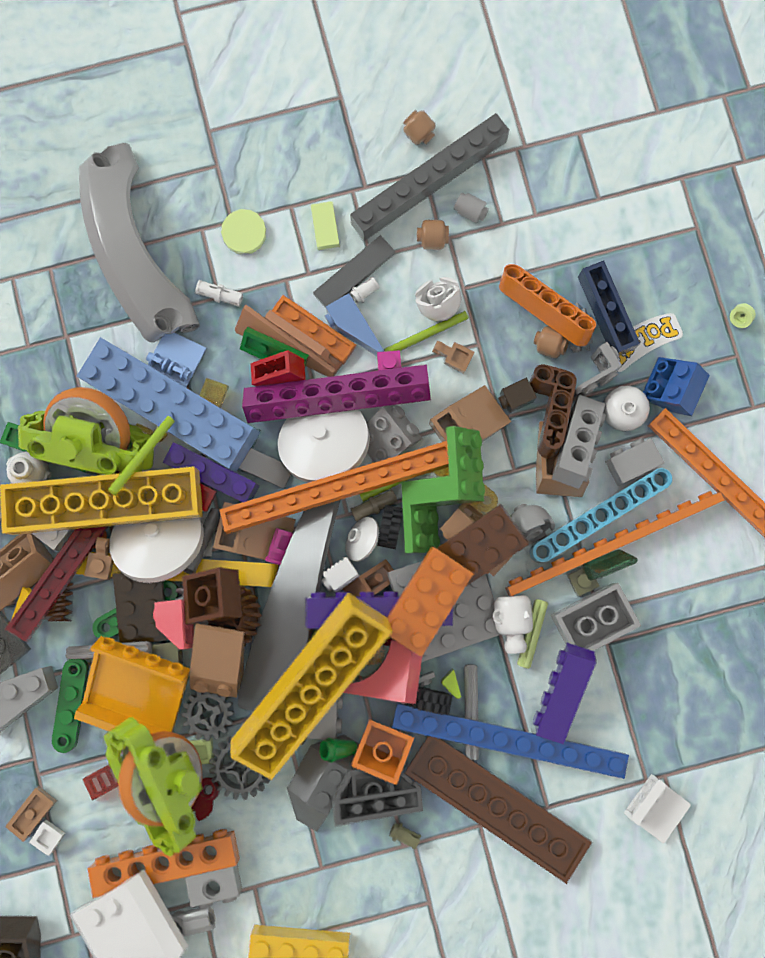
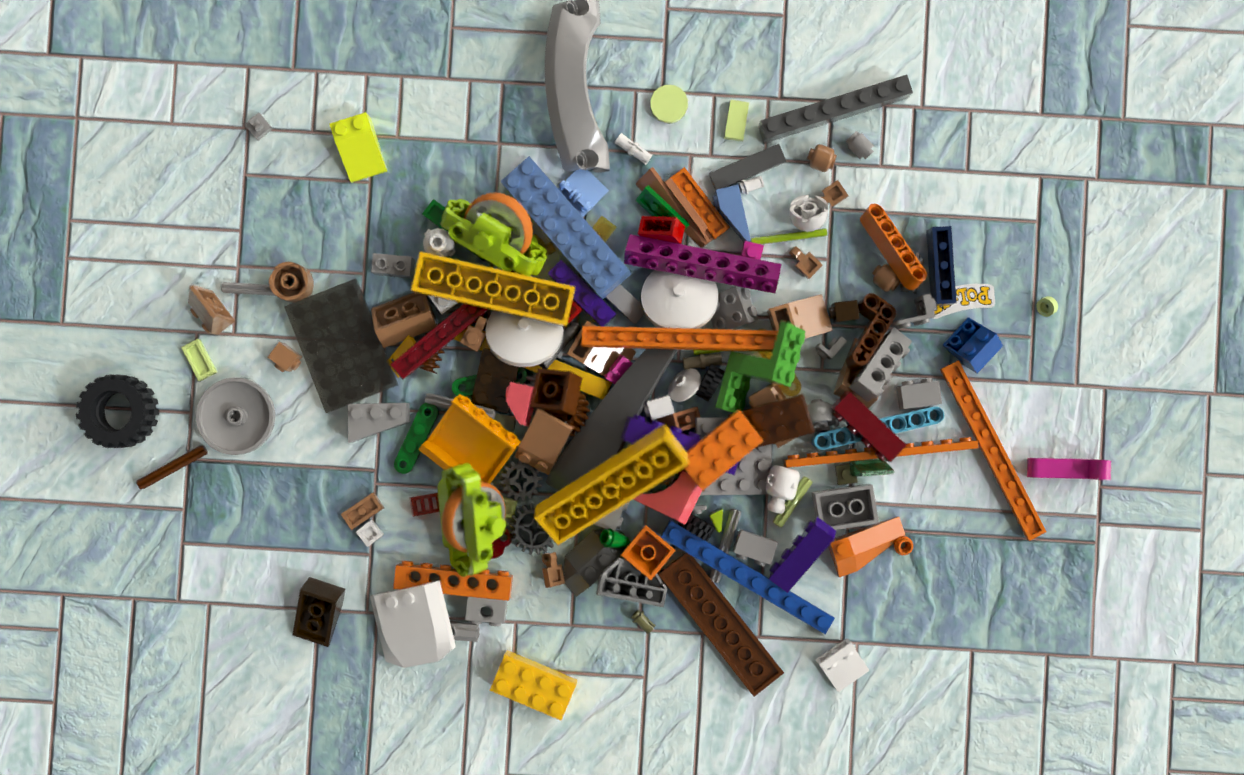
camera: 15 degrees right, 5 degrees up
lime bar [108,416,175,496] -> none
medium nougat head [403,110,436,145] -> none
white cylinder [603,385,650,431] -> none
none -> medium nougat plate [542,552,565,588]
none -> light grey brick [732,529,778,566]
none -> light grey bracket [815,336,847,360]
none -> medium nougat plate [821,180,849,207]
none -> orange wedge [828,516,905,577]
none -> dark red brick [831,391,907,462]
none -> orange plate [894,536,913,555]

